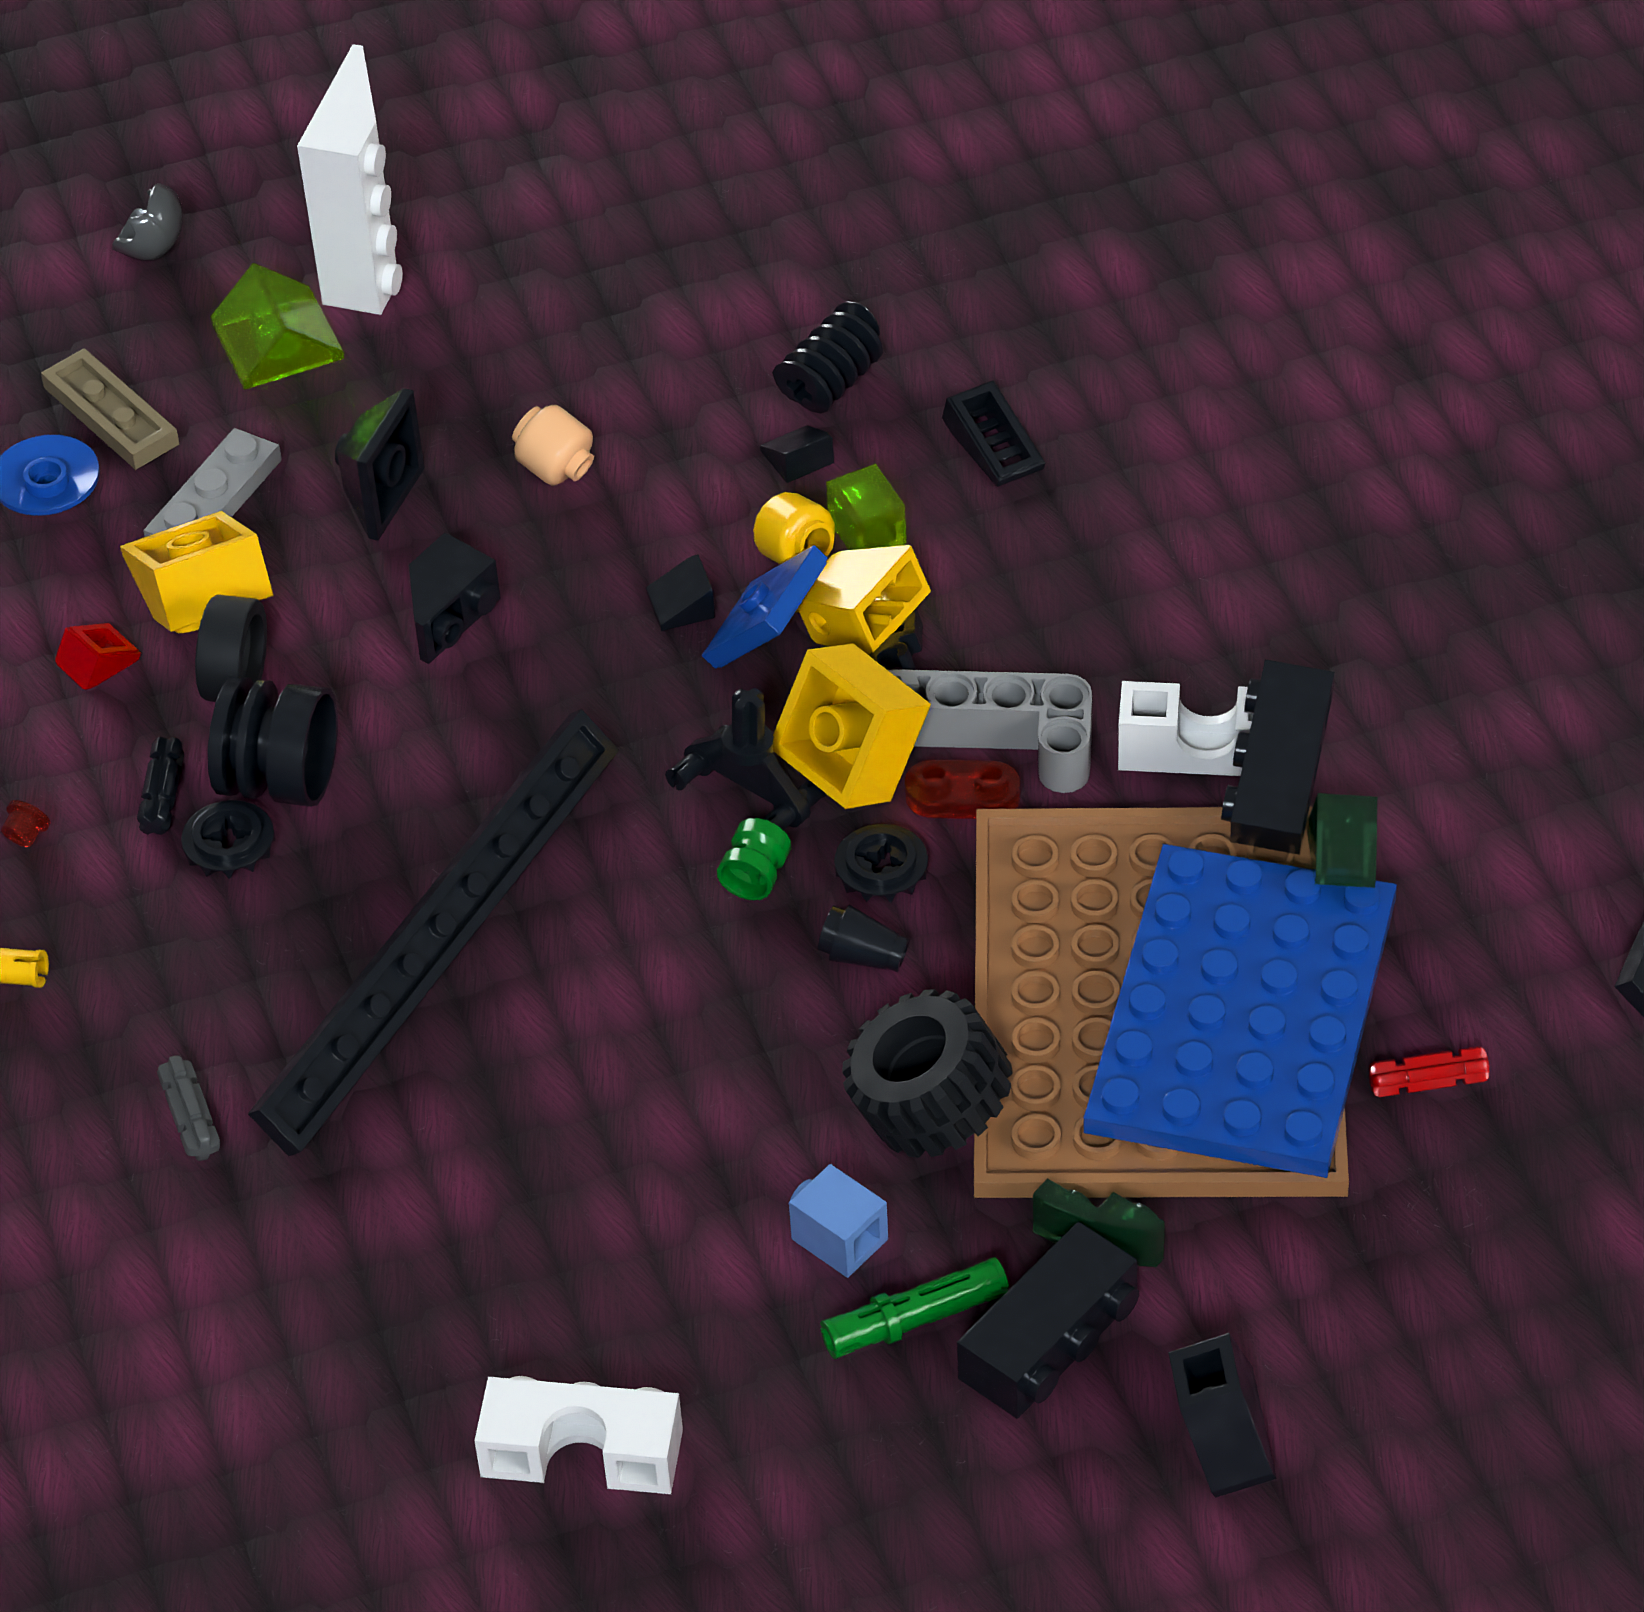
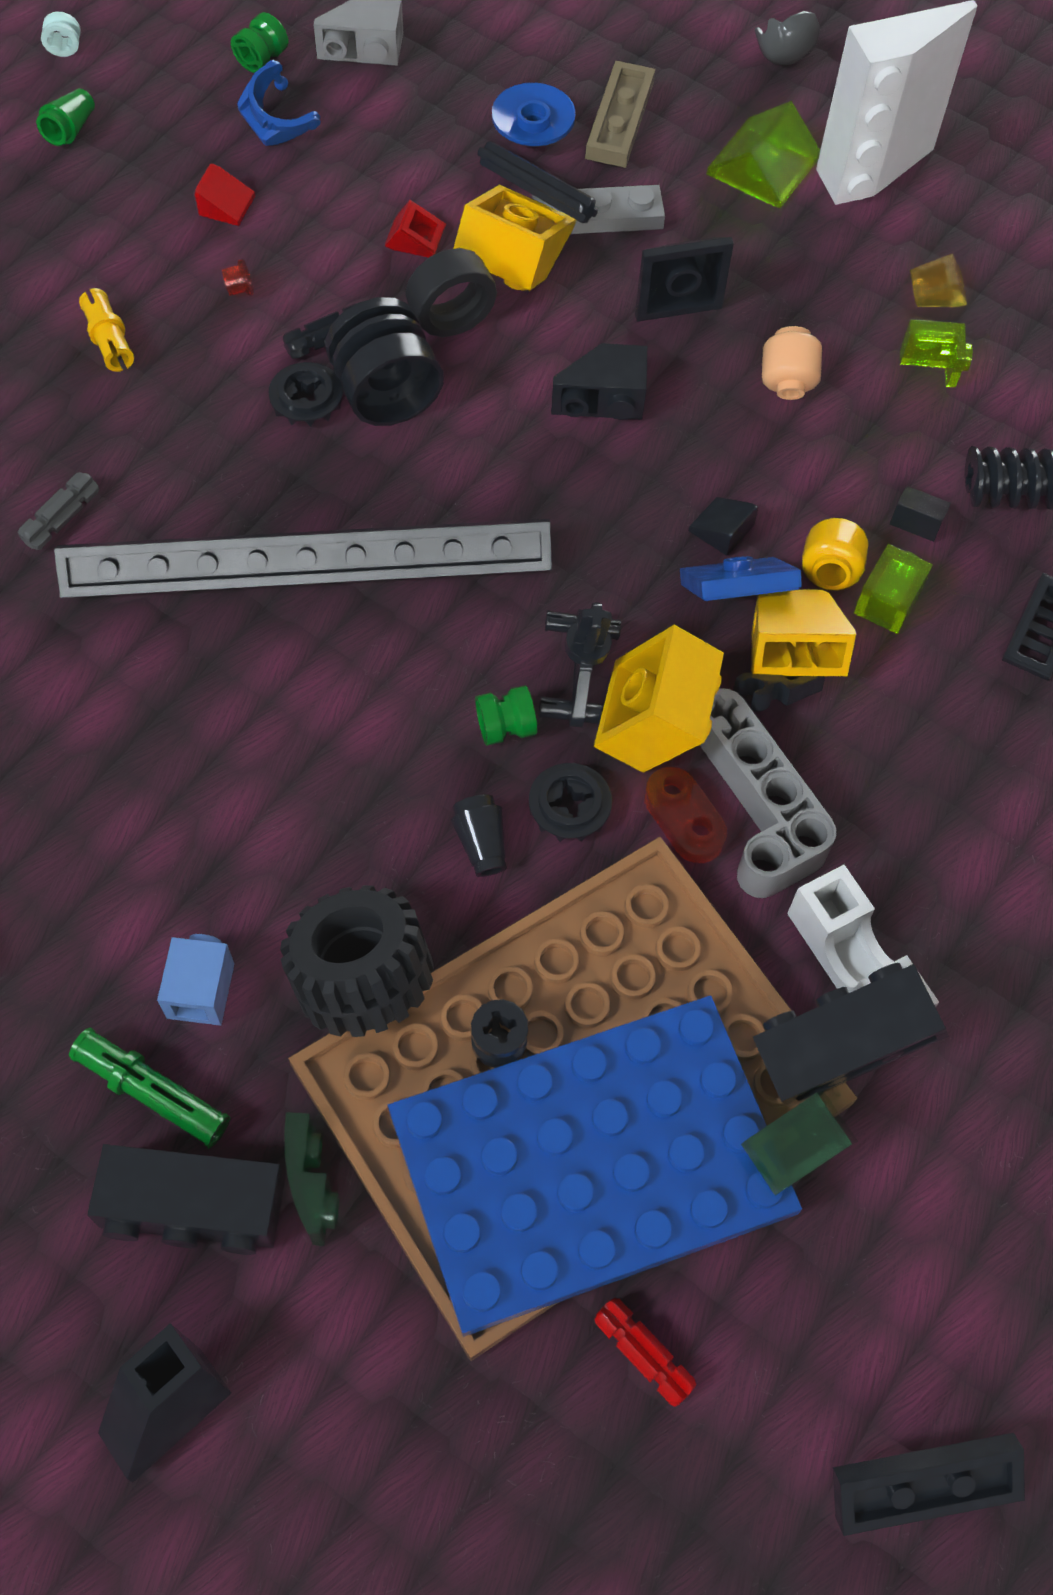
camera: 50 degrees right, 15 degrees up
none -> black wheel [471,999,528,1068]
none -> black axle [477,141,598,223]
none -> clear neon green bracket [900,319,973,387]
none -> clear yellow slope [910,253,967,307]

